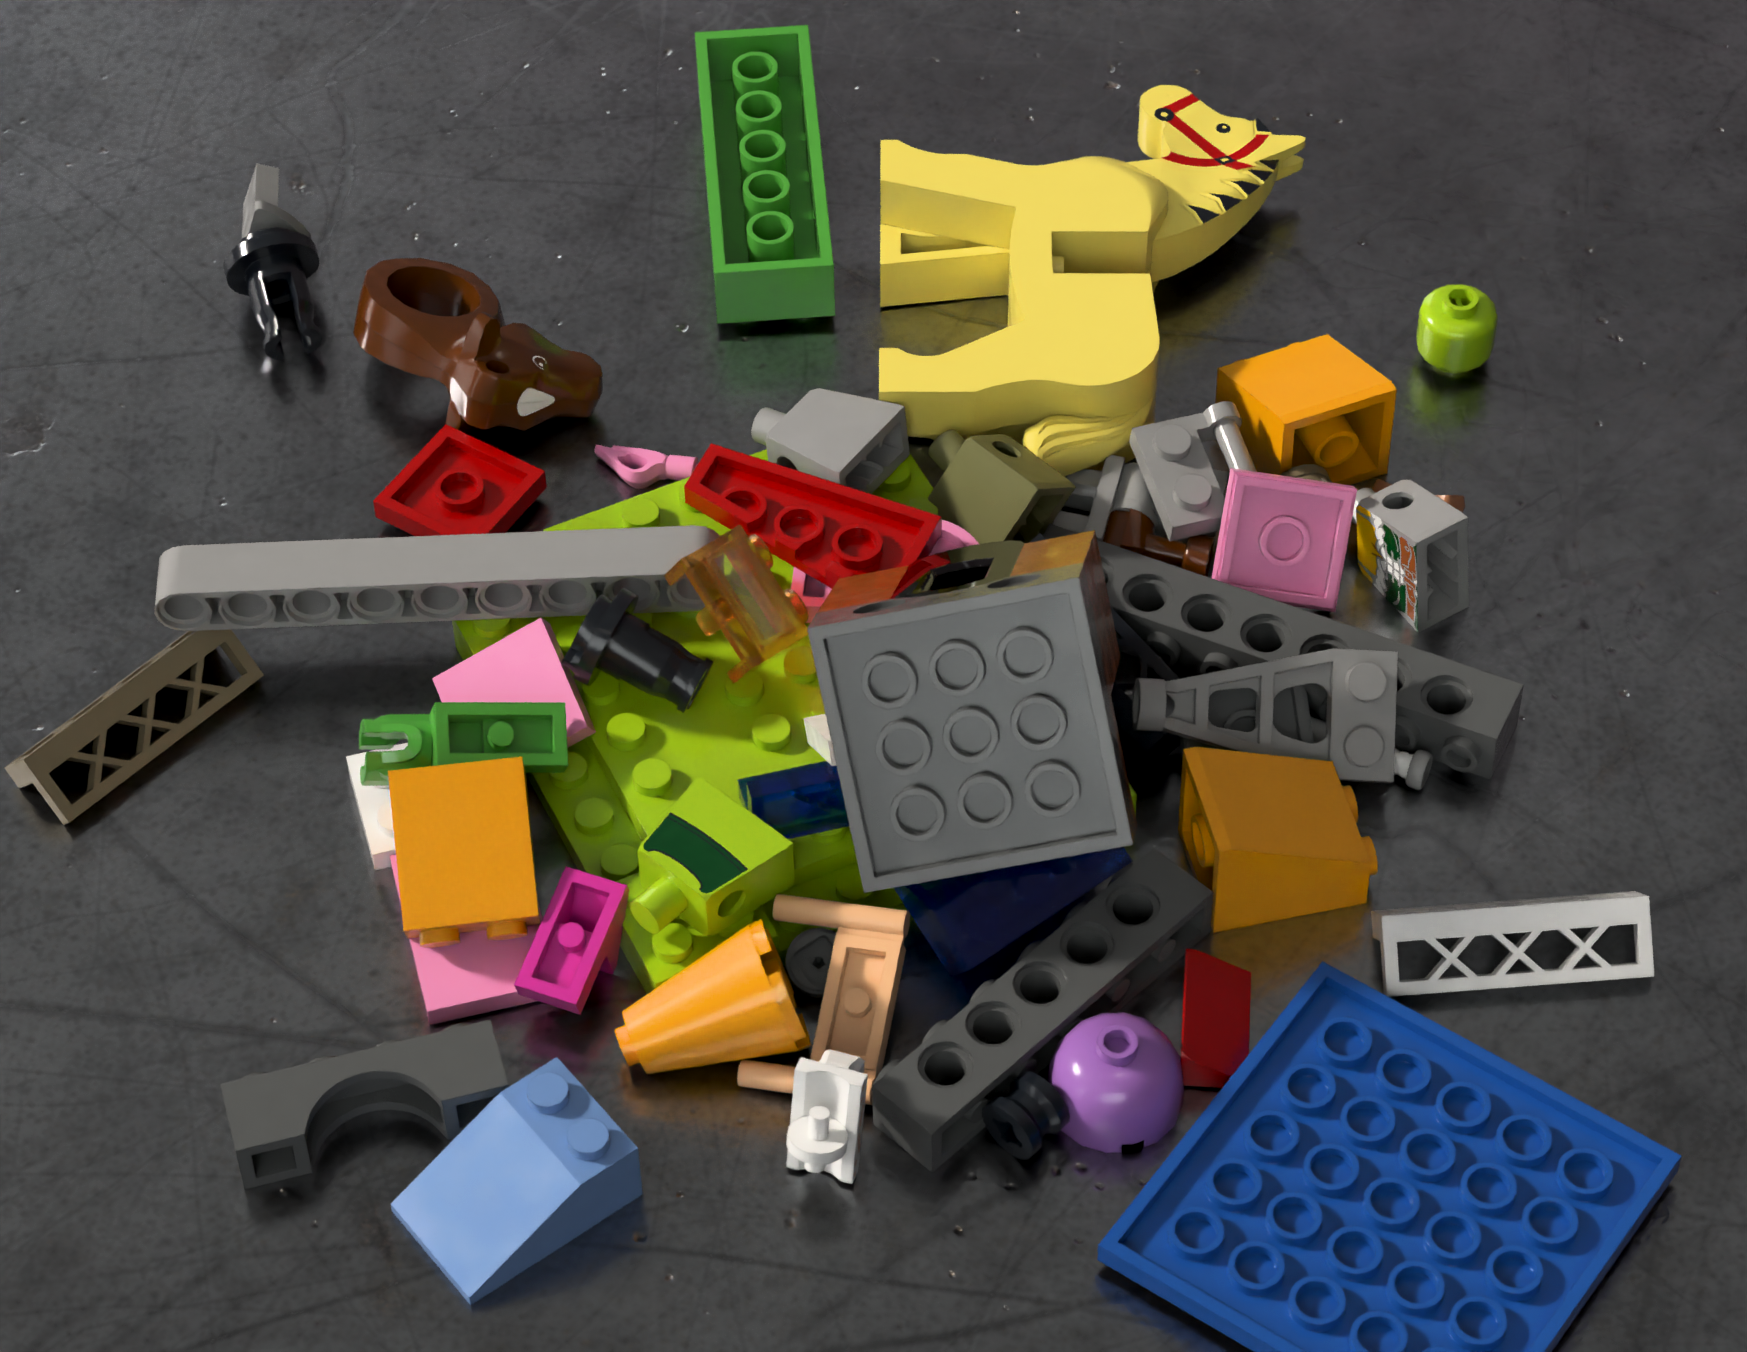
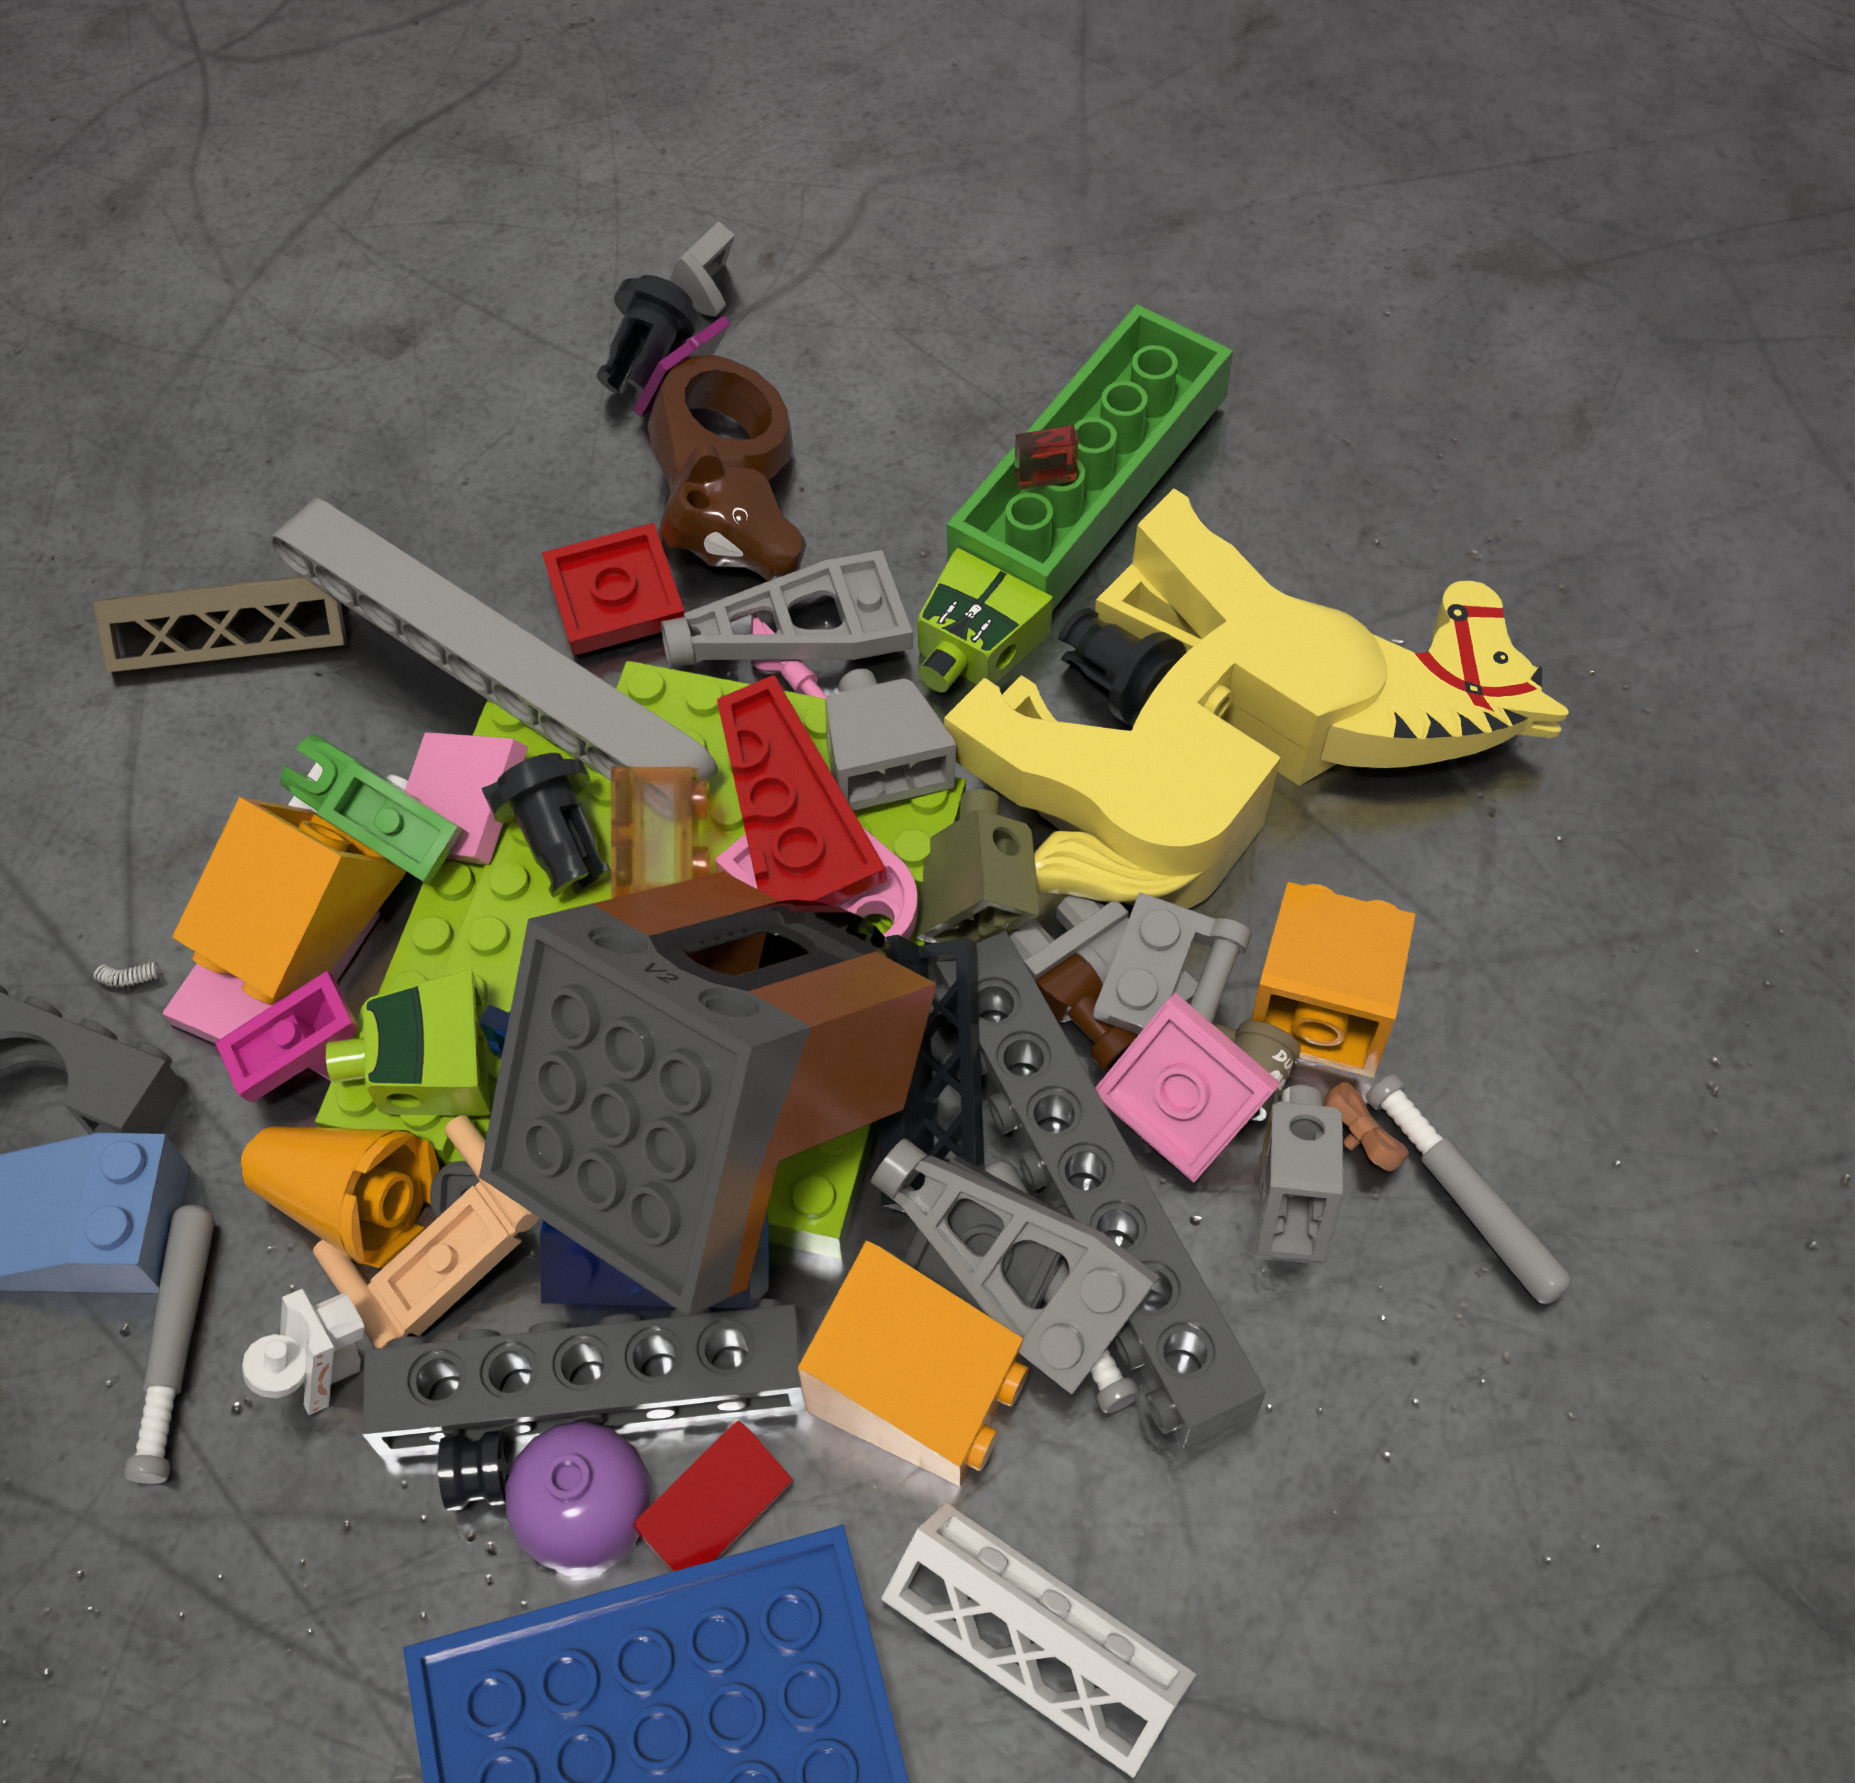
camera: 40 degrees right, 10 degrees up
lime head [1416,284,1498,373] -> none
none -> white leg [93,961,162,988]
none -> light grey piece [123,1205,214,1484]
none -> magenta piece [633,315,731,418]
none -> light grey plate [661,550,913,669]
none -> lime torso [917,547,1053,692]
none -> clear red tile [1014,425,1079,490]
none -> black piece [1058,608,1187,727]
none -> light grey piece [1366,1073,1572,1304]

